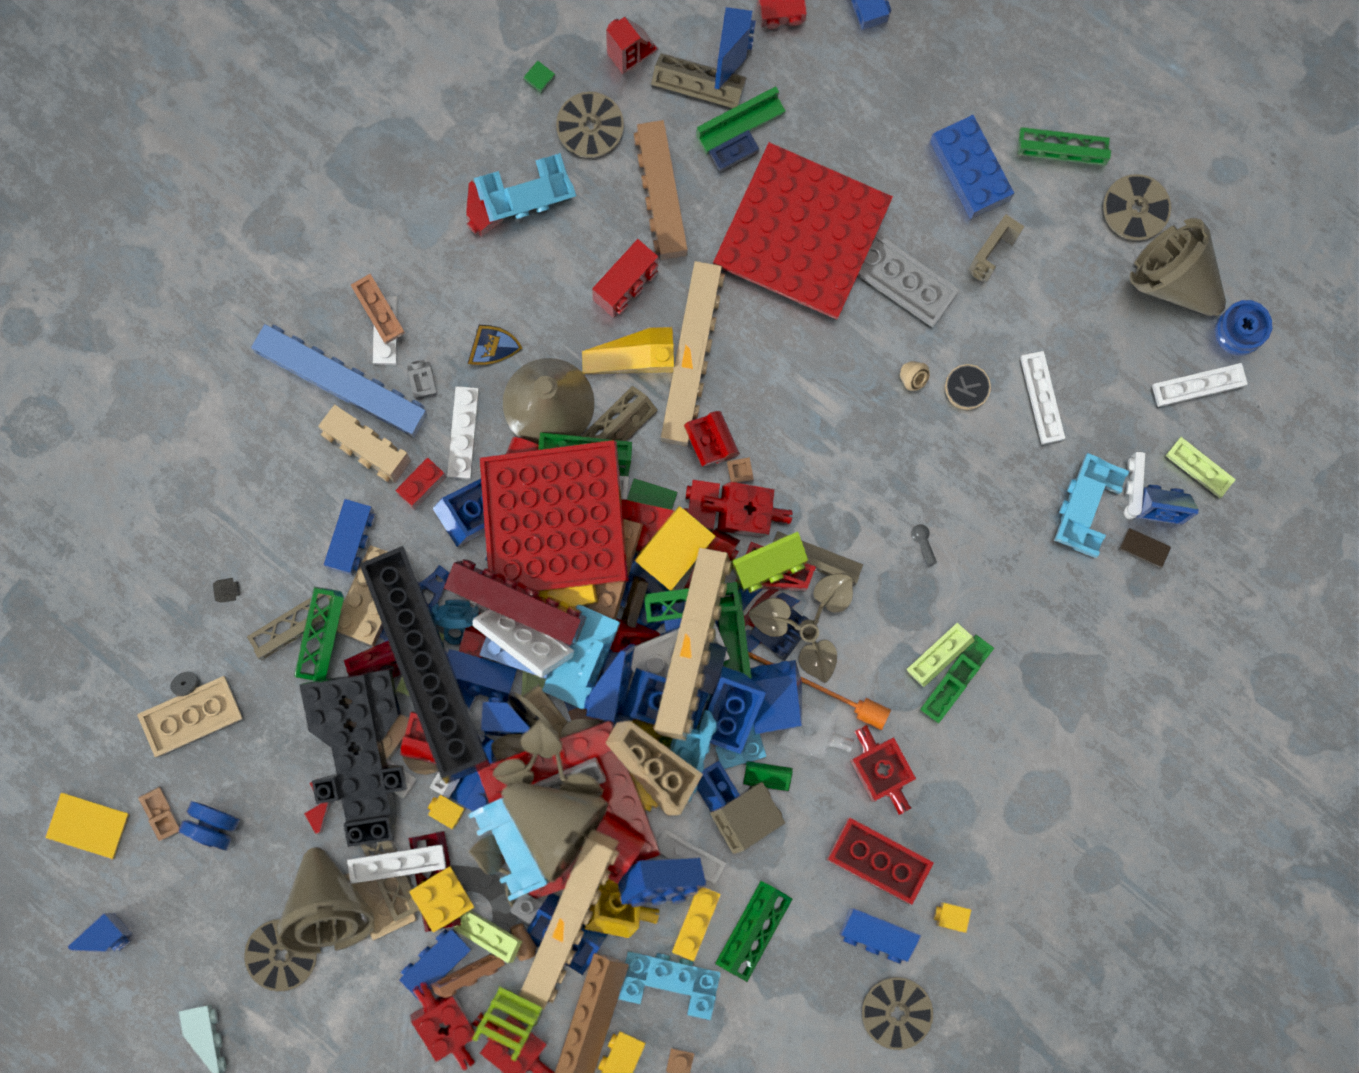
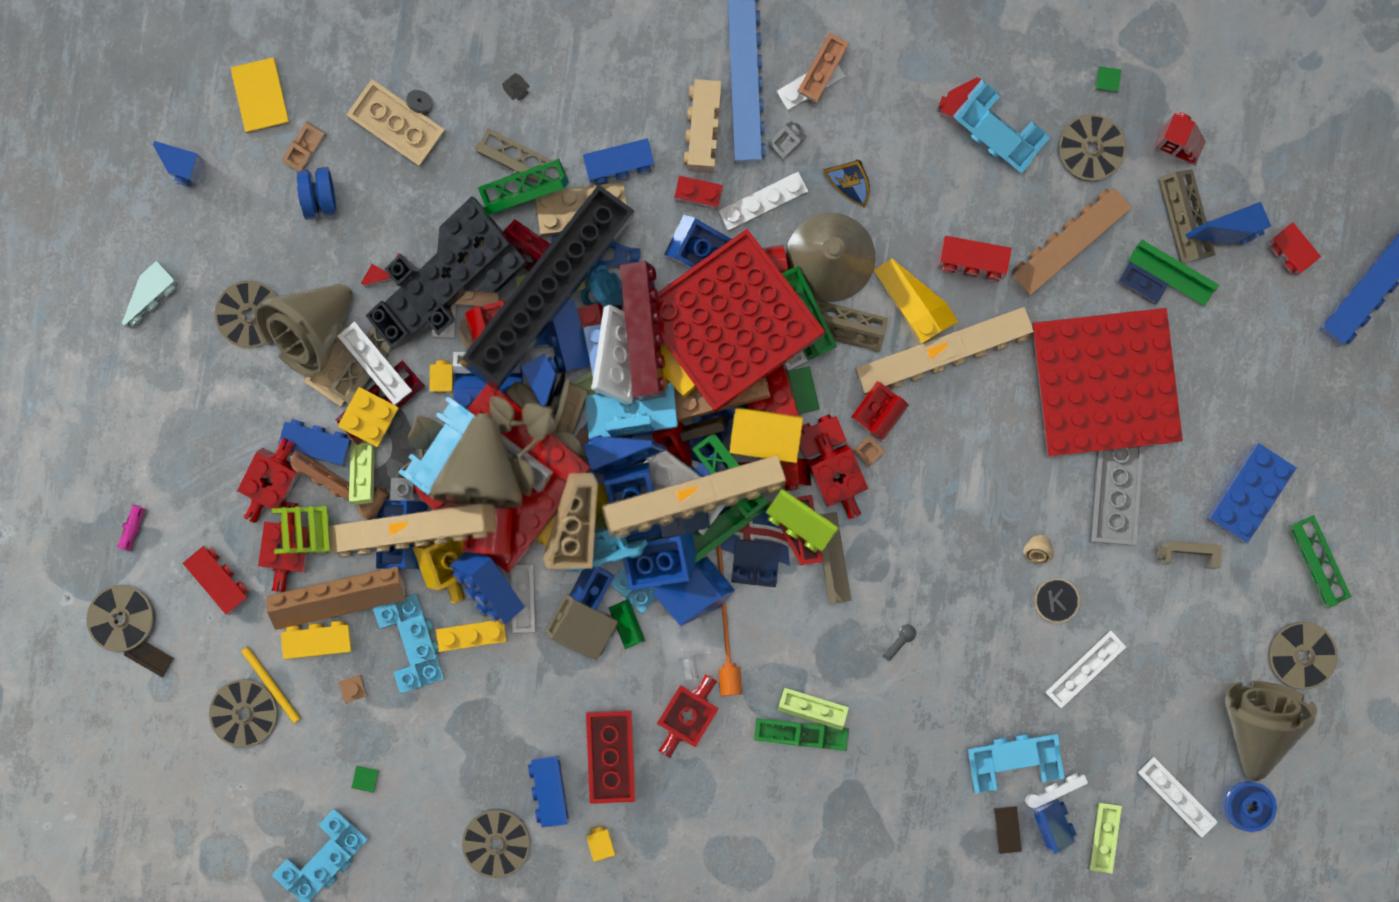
camera: 65 degrees right, 5 degrees up
green fence [715,881,793,982] -> none
dark tan plant [749,574,853,683] -> none

